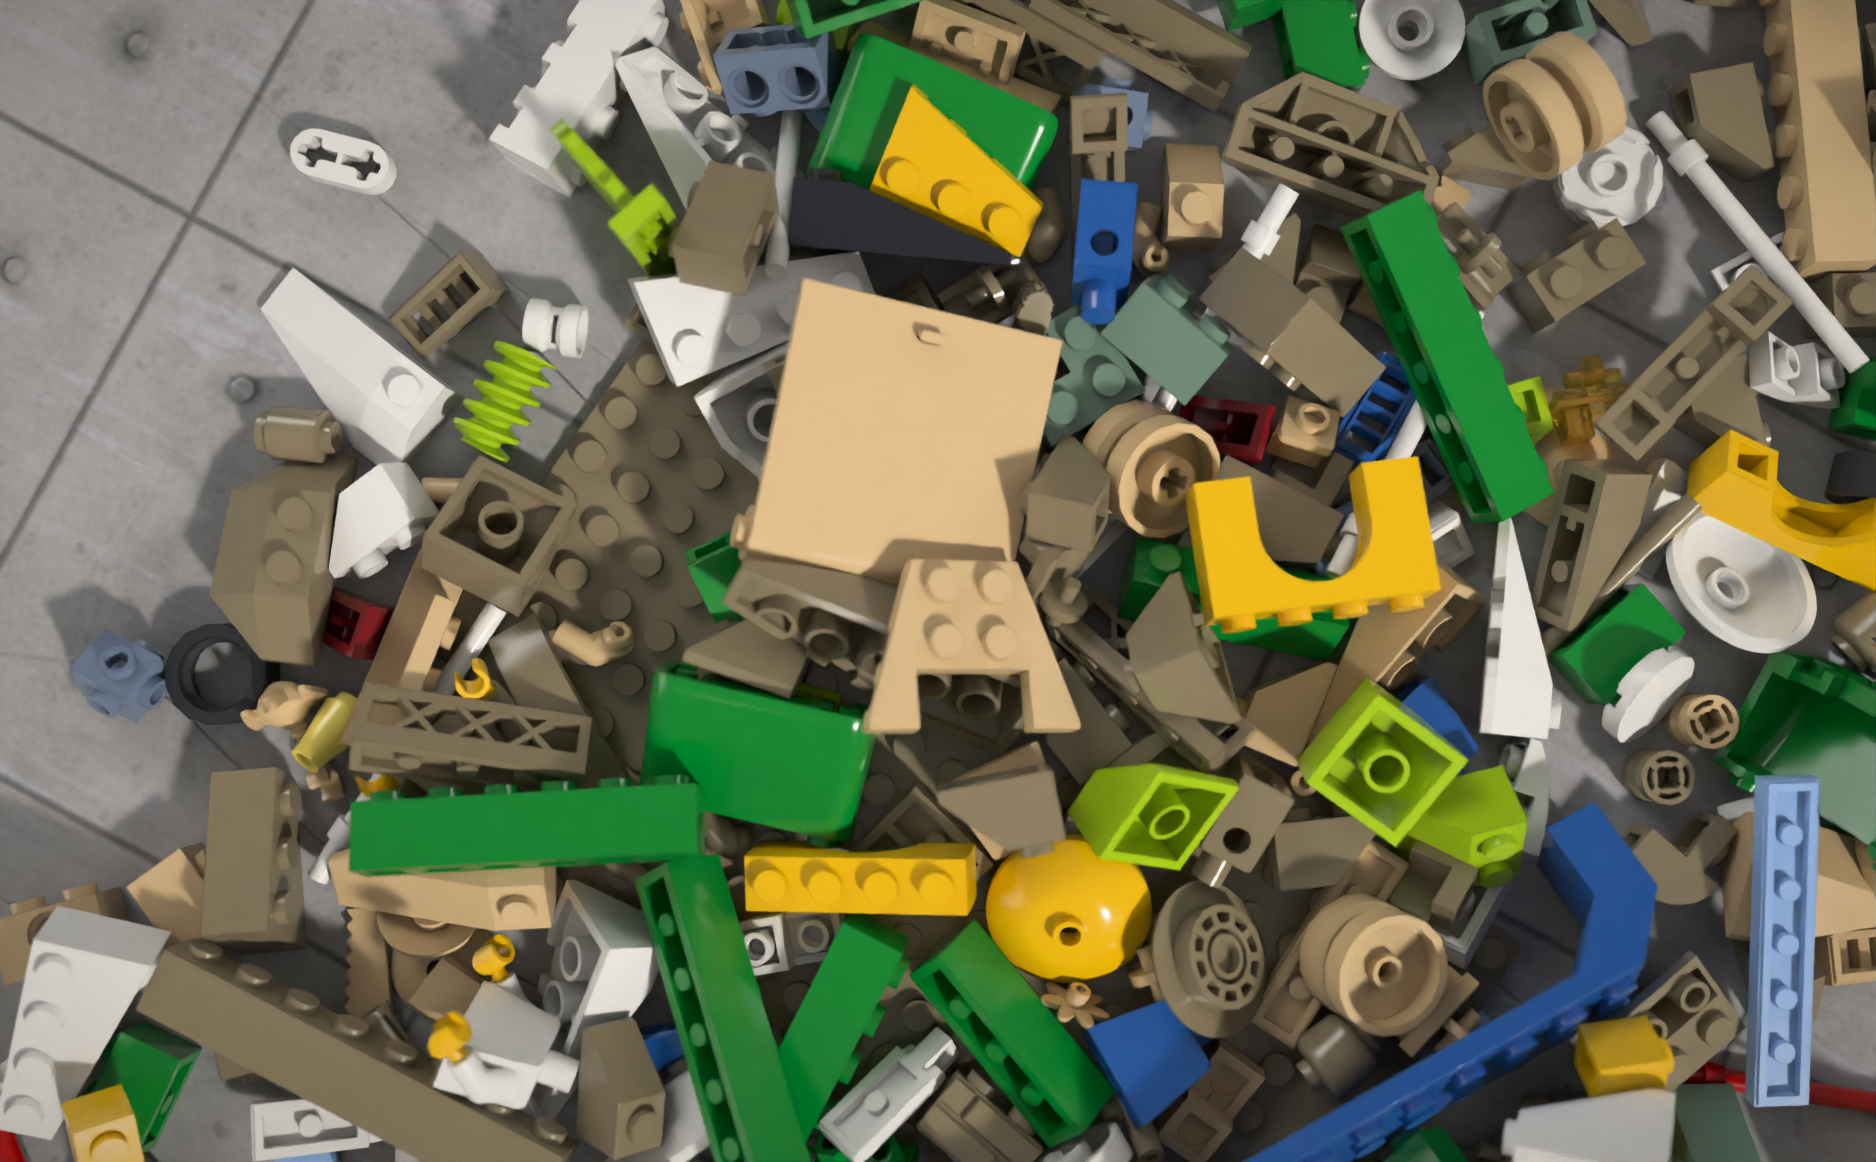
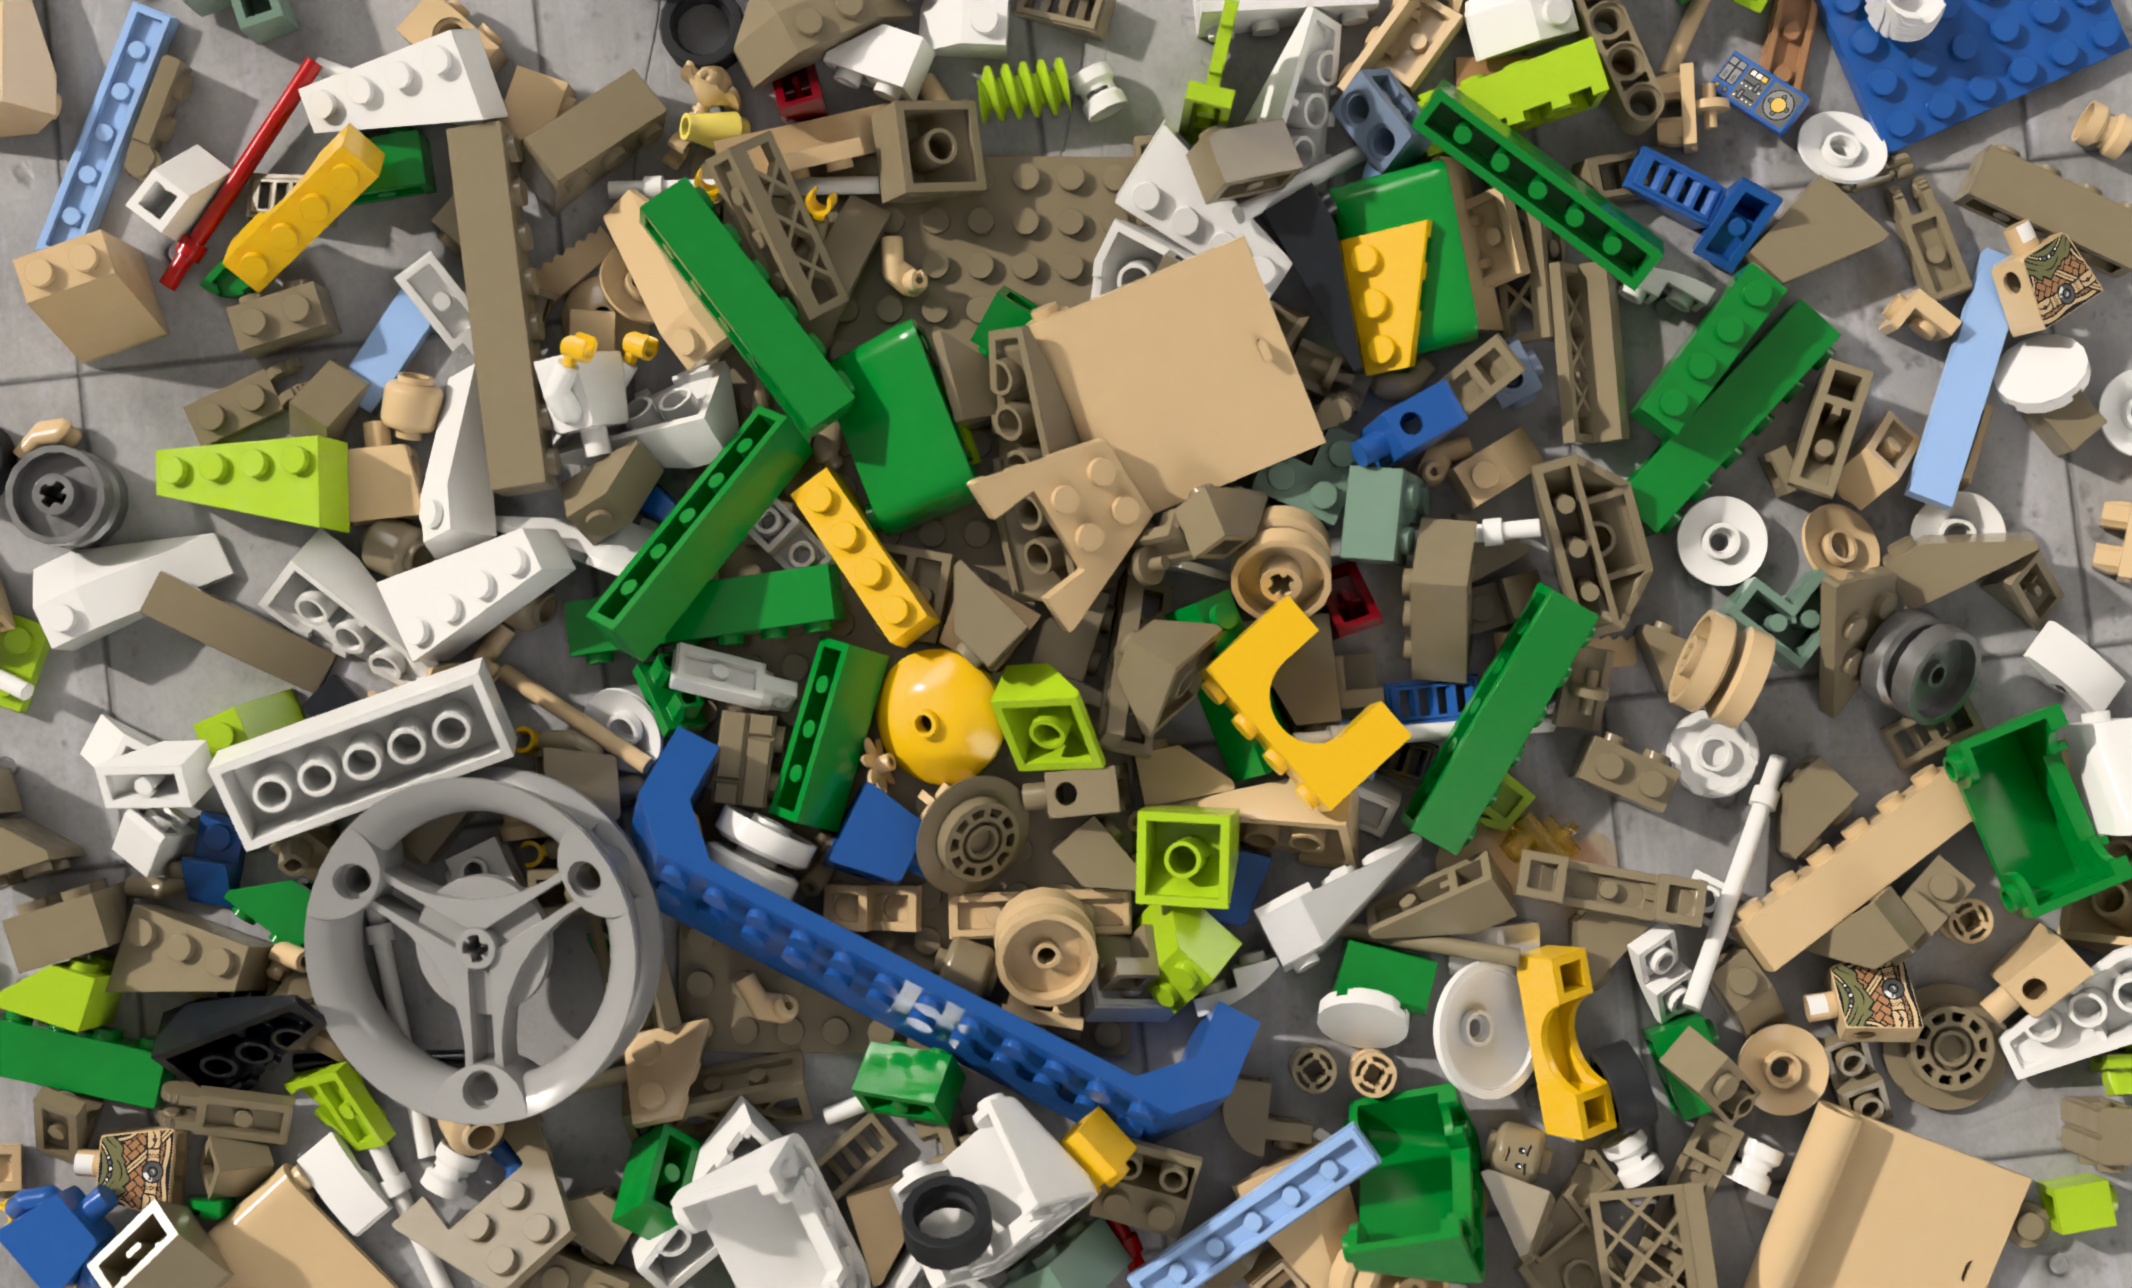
camera: 55 degrees right, 0 degrees up
tan bracket [1264,395,1340,468] -> none

